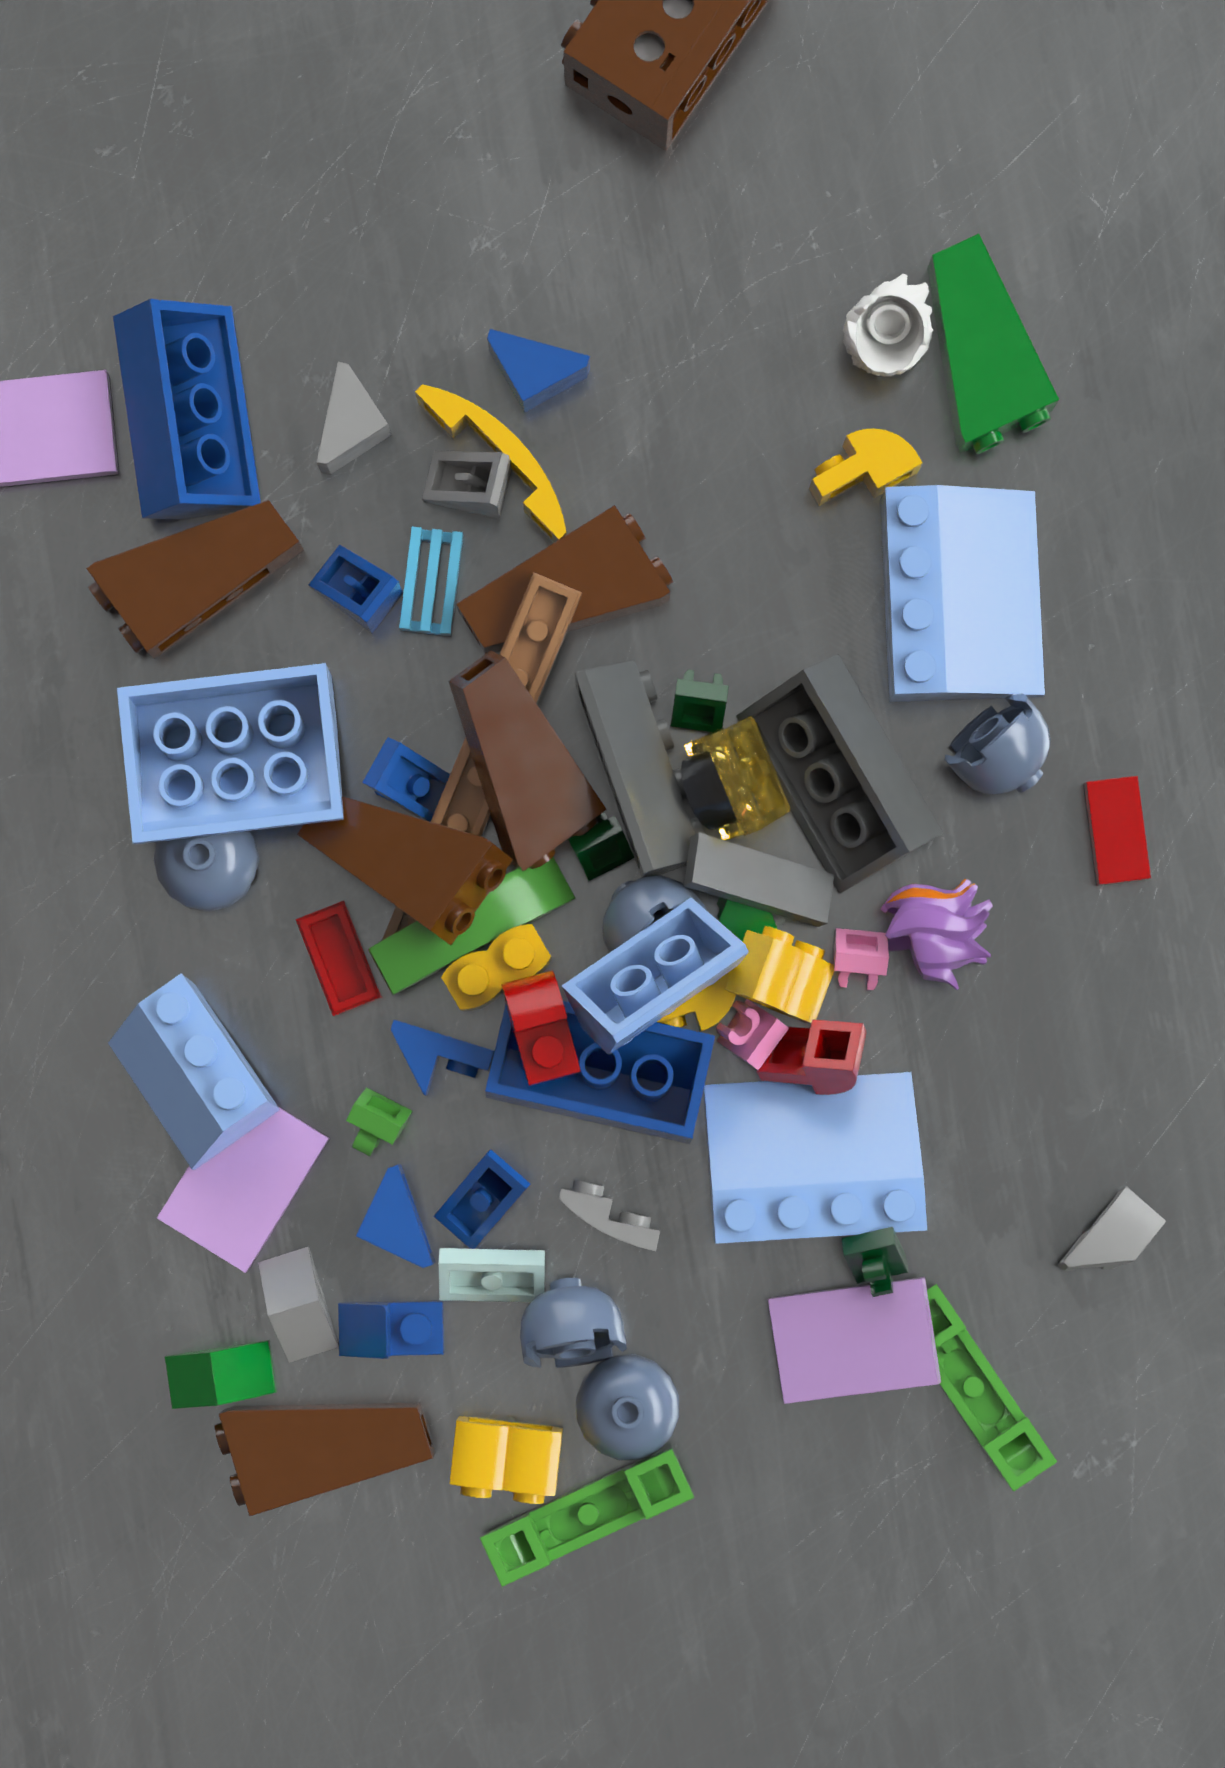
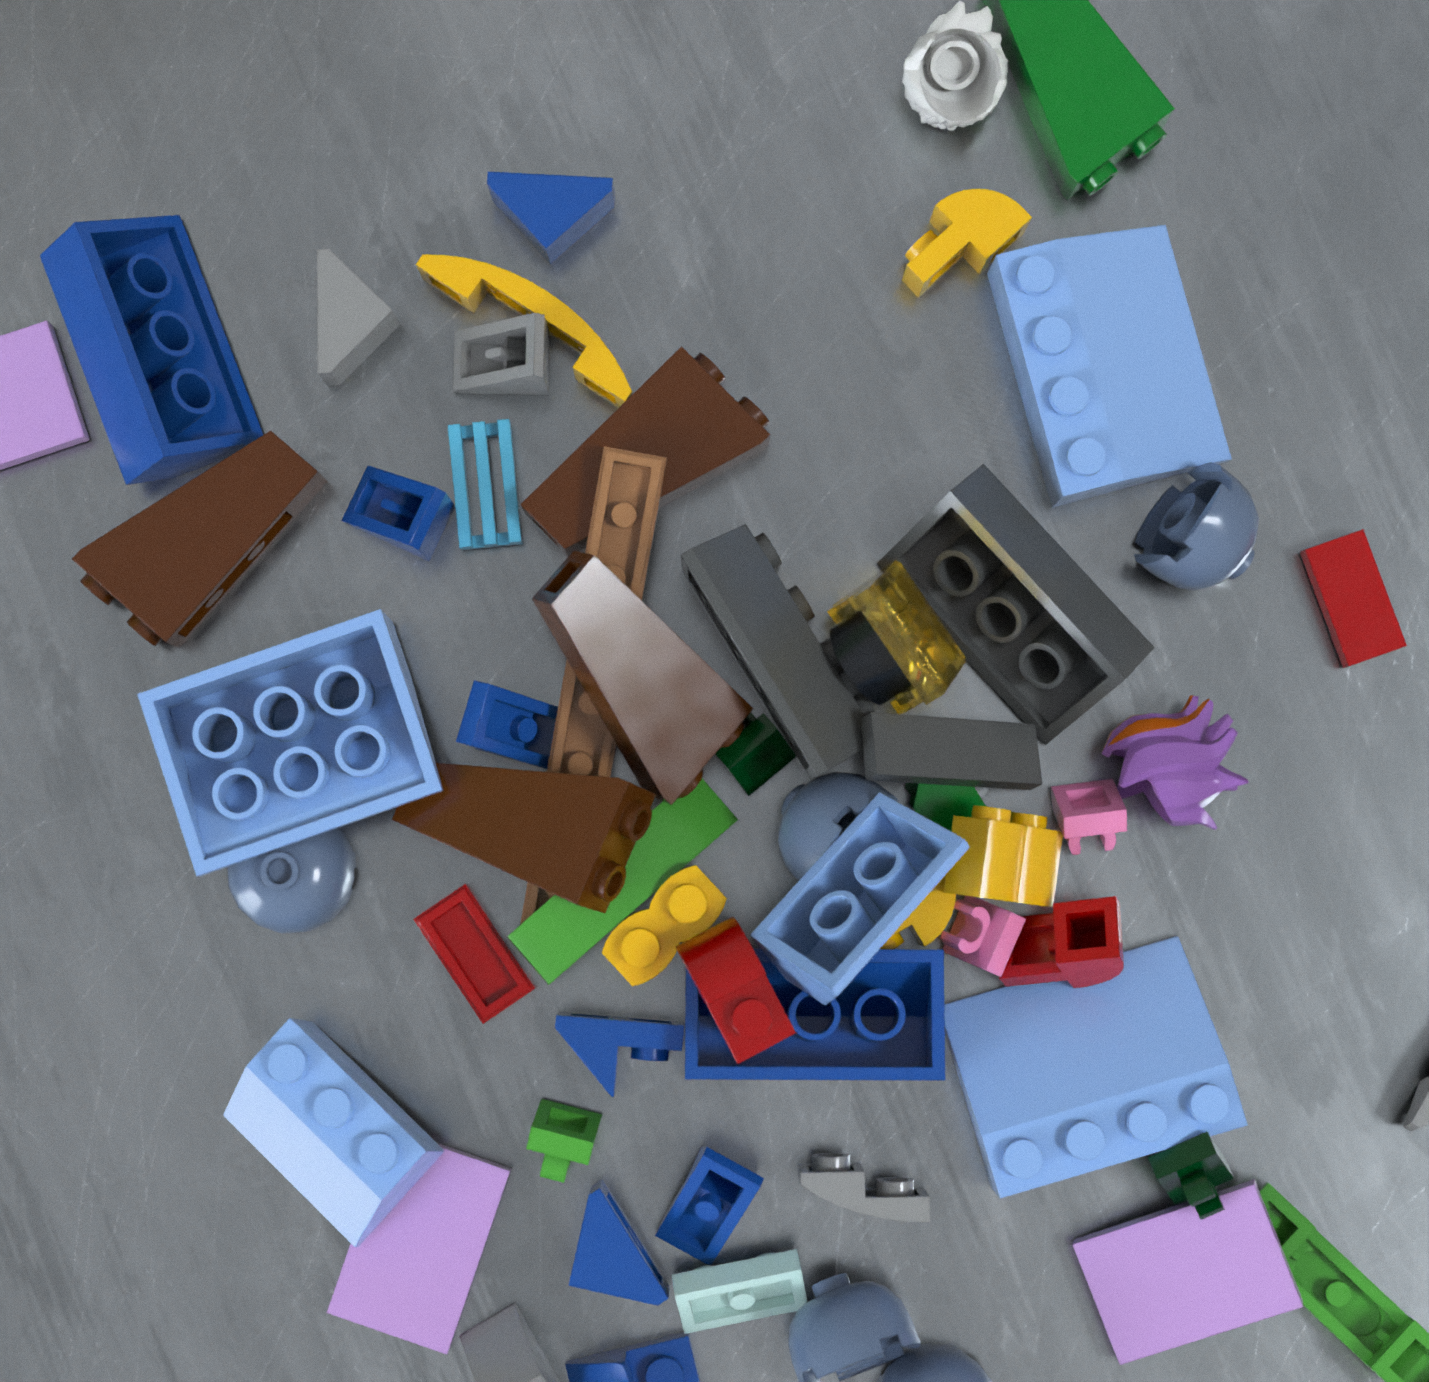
camera: 15 degrees left, 0 degrees up
dark green tile [670,669,729,734] -> none

